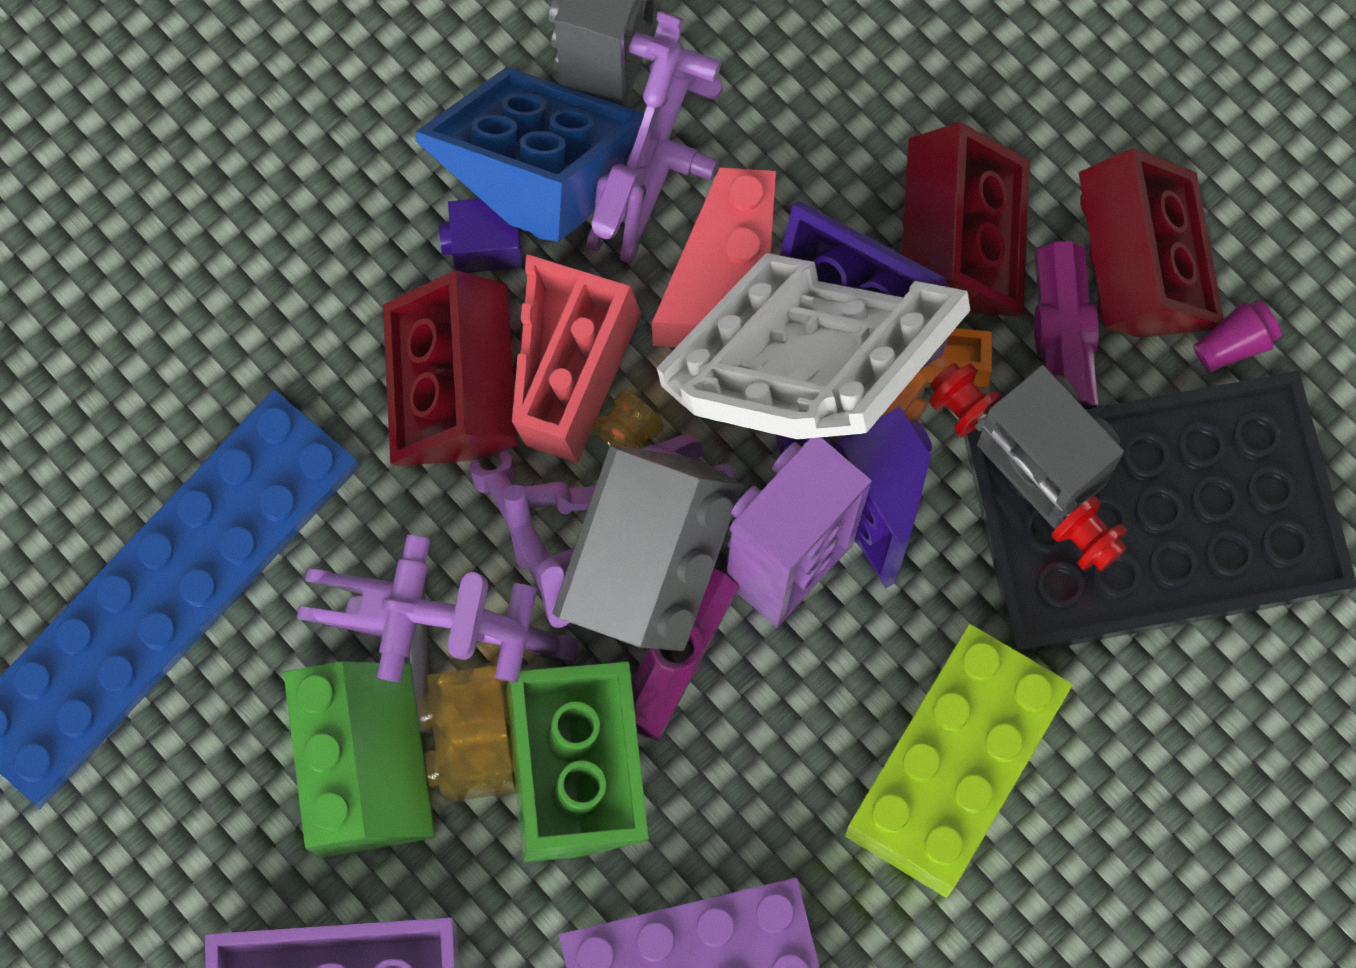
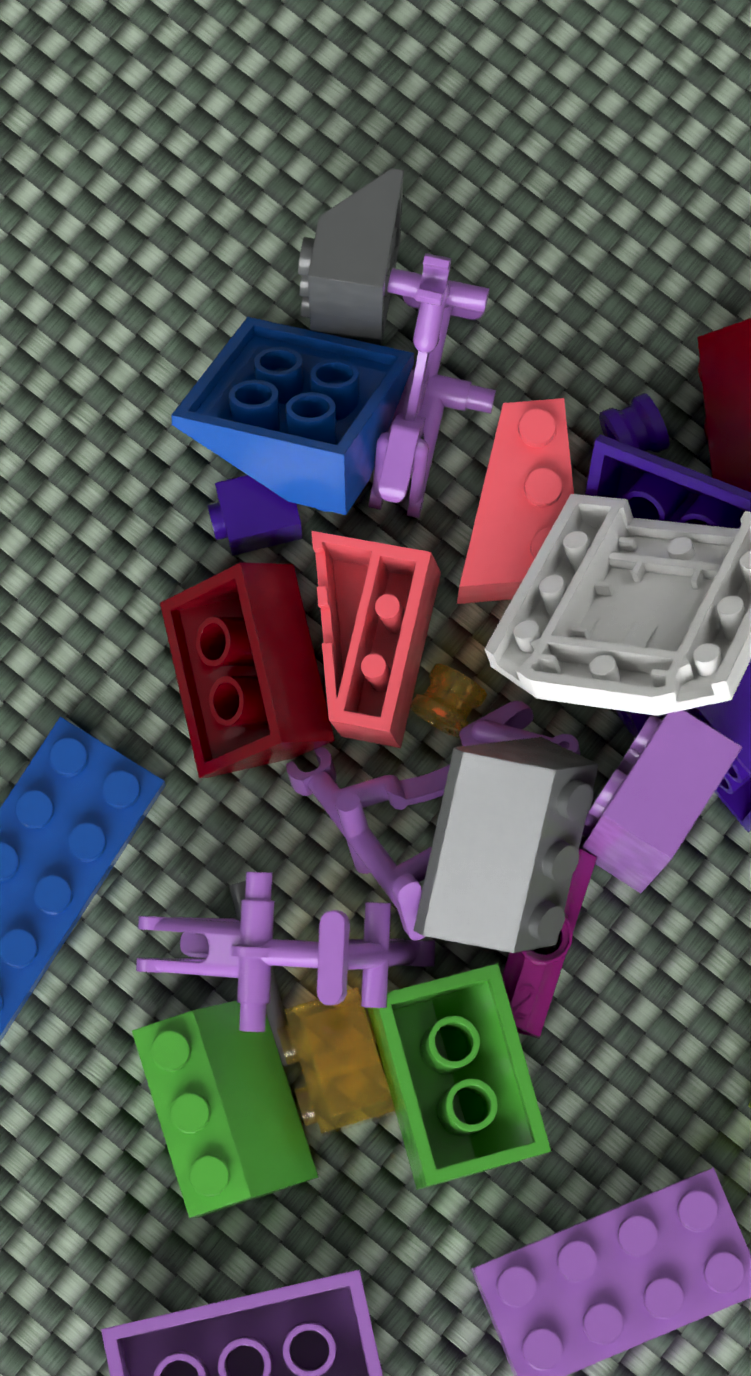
camera: 10 degrees left, 5 degrees up
none -> dark purple wheel [599,393,670,453]

